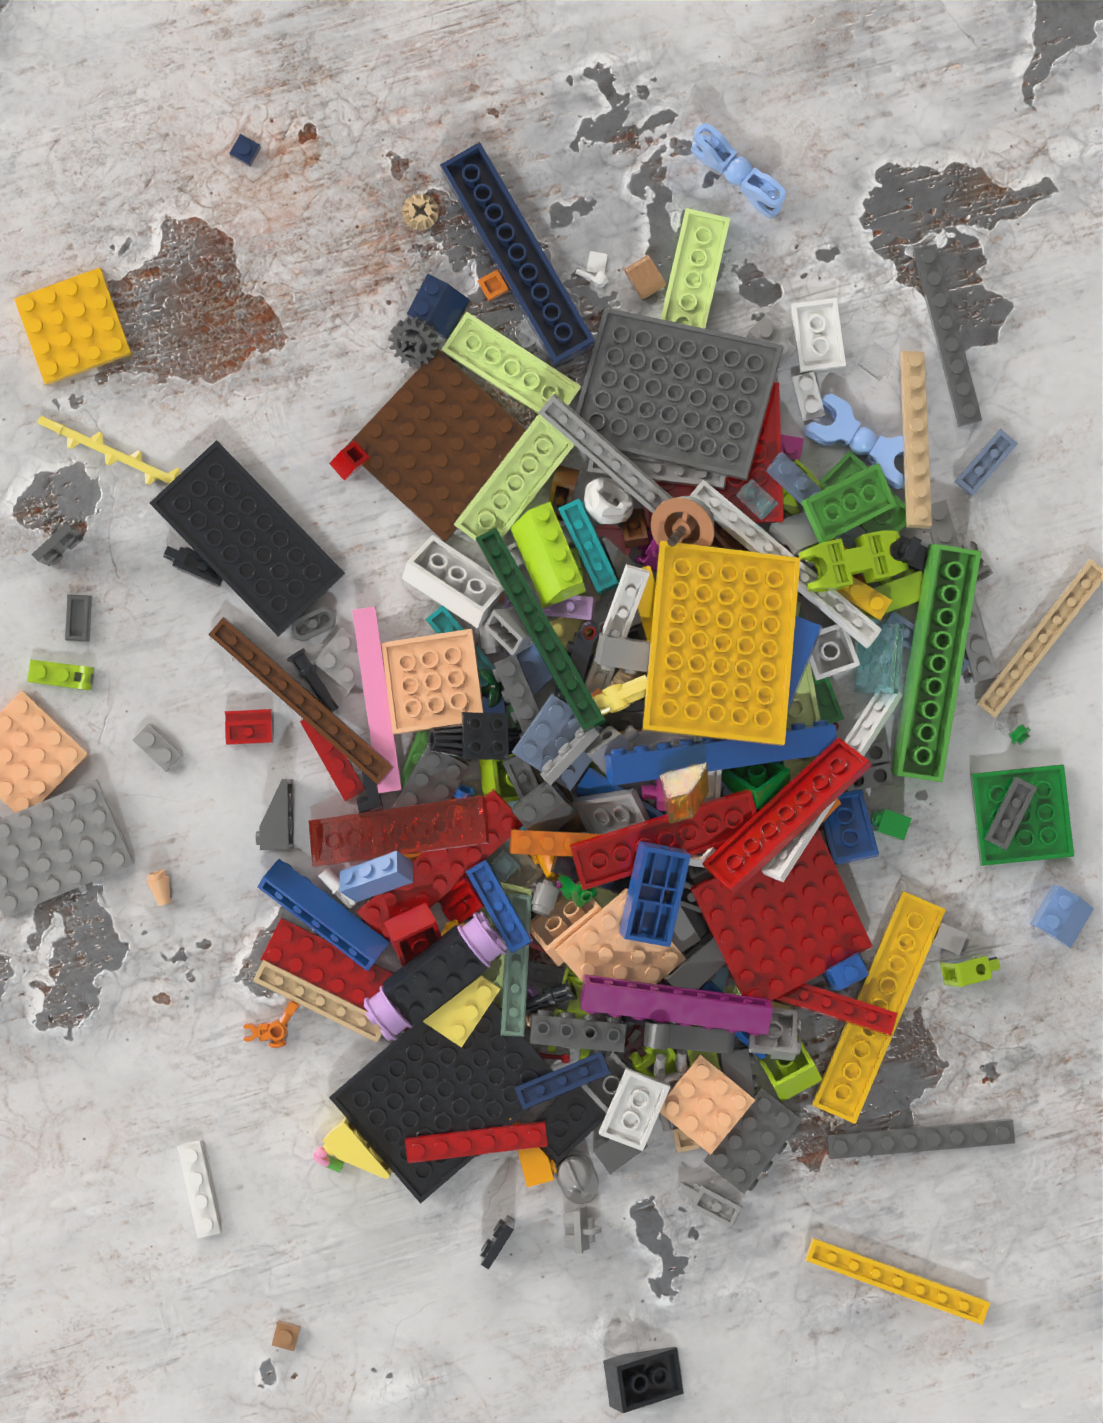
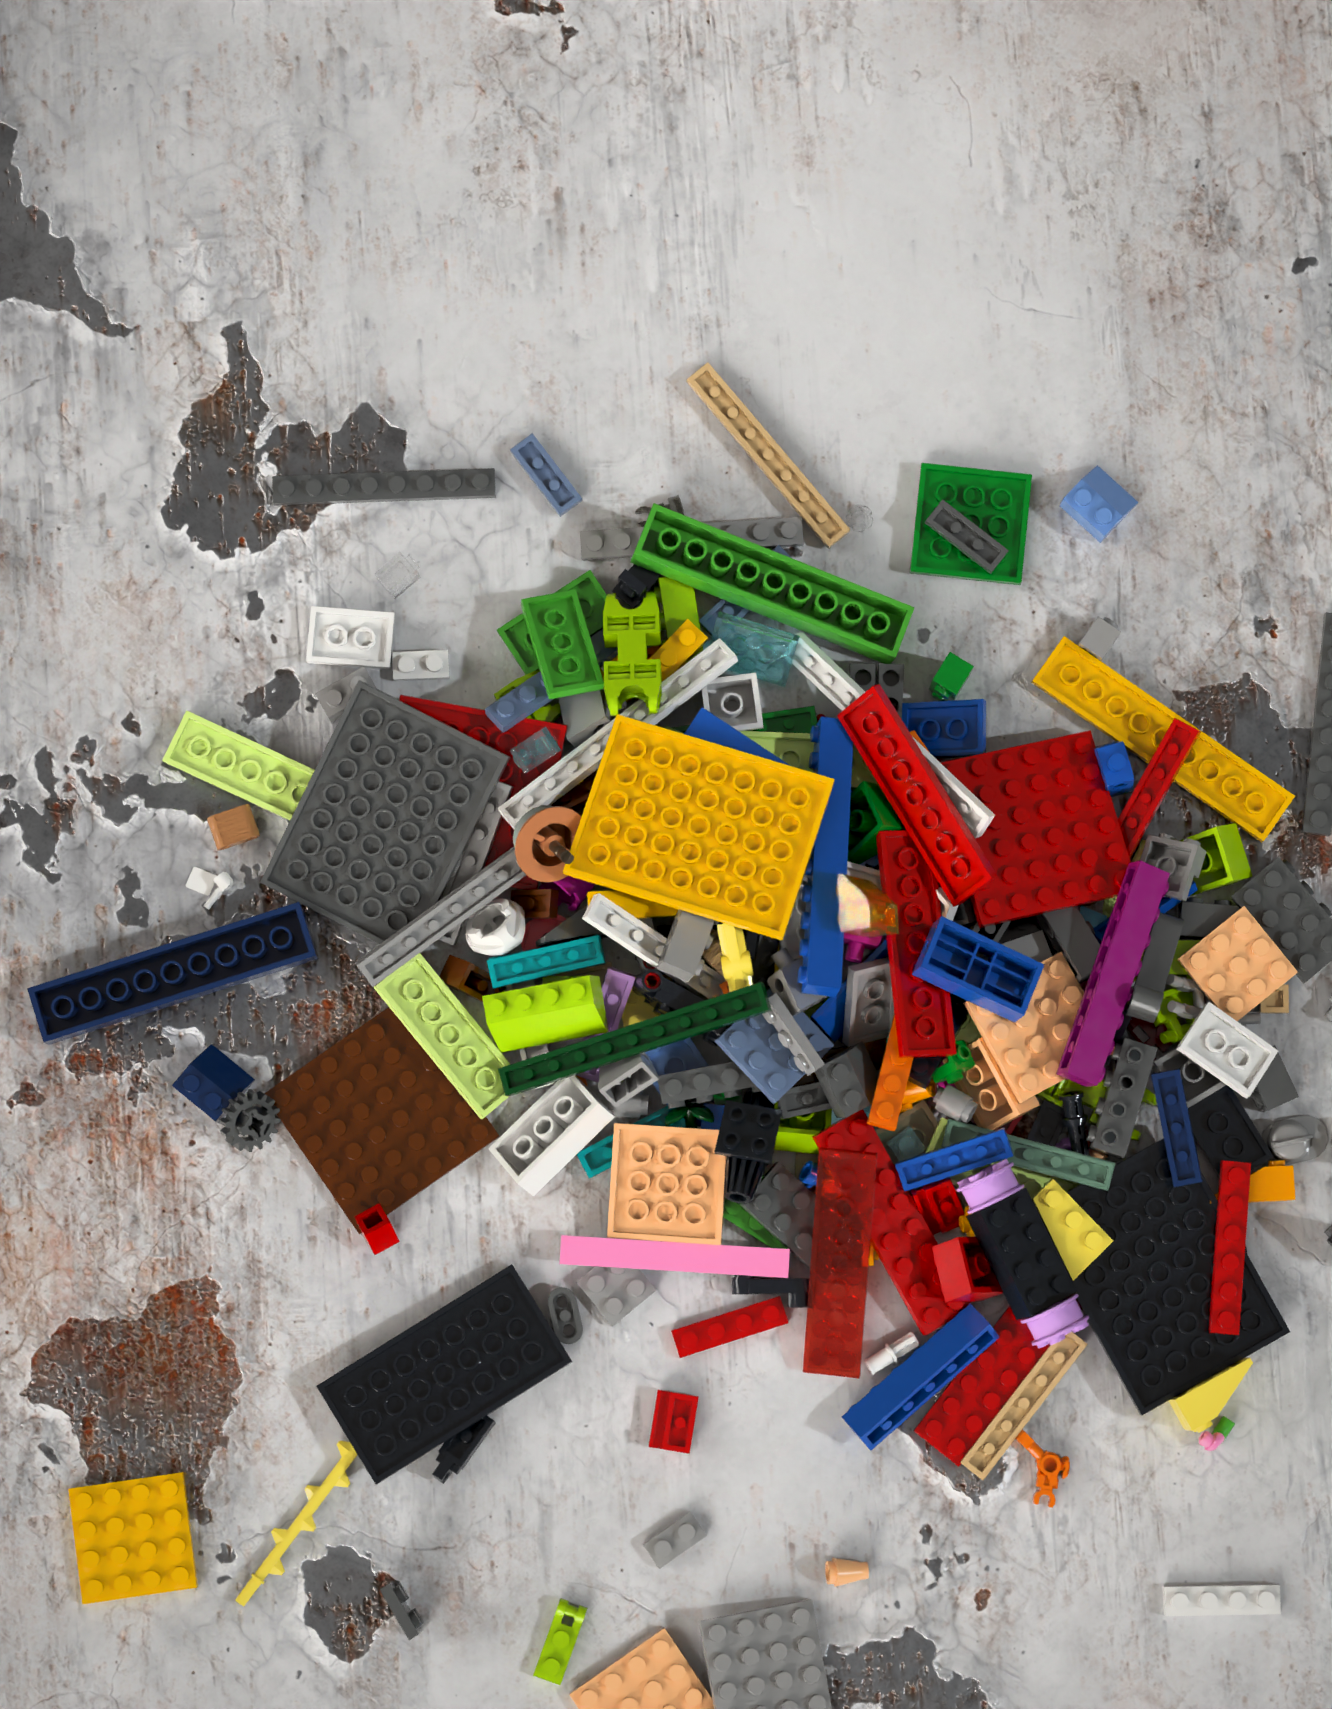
camera: 85 degrees left, 5 degrees down
dark grey tile [65,594,92,642] -> none
reddish brown plate [208,617,394,785] -> none
dark grey slope [256,779,294,850] -> none
black pin [287,648,339,712] -> none
medium blue brick [340,851,413,902] -> none
tan gear [402,193,439,230] -> none
yellowish green plate [441,312,582,417] -> none
orange plate [477,270,509,302] -> none
red hinge [539,1053,570,1063] -> none
light blue piece [692,123,786,218] -> none
dark pink plate [782,434,804,461] -> none
light blue piece [804,394,905,489] -> none
tan plate [900,351,932,529] -> none
lime torso [940,954,1000,987] -> none
green plate [1009,724,1031,745] -> none

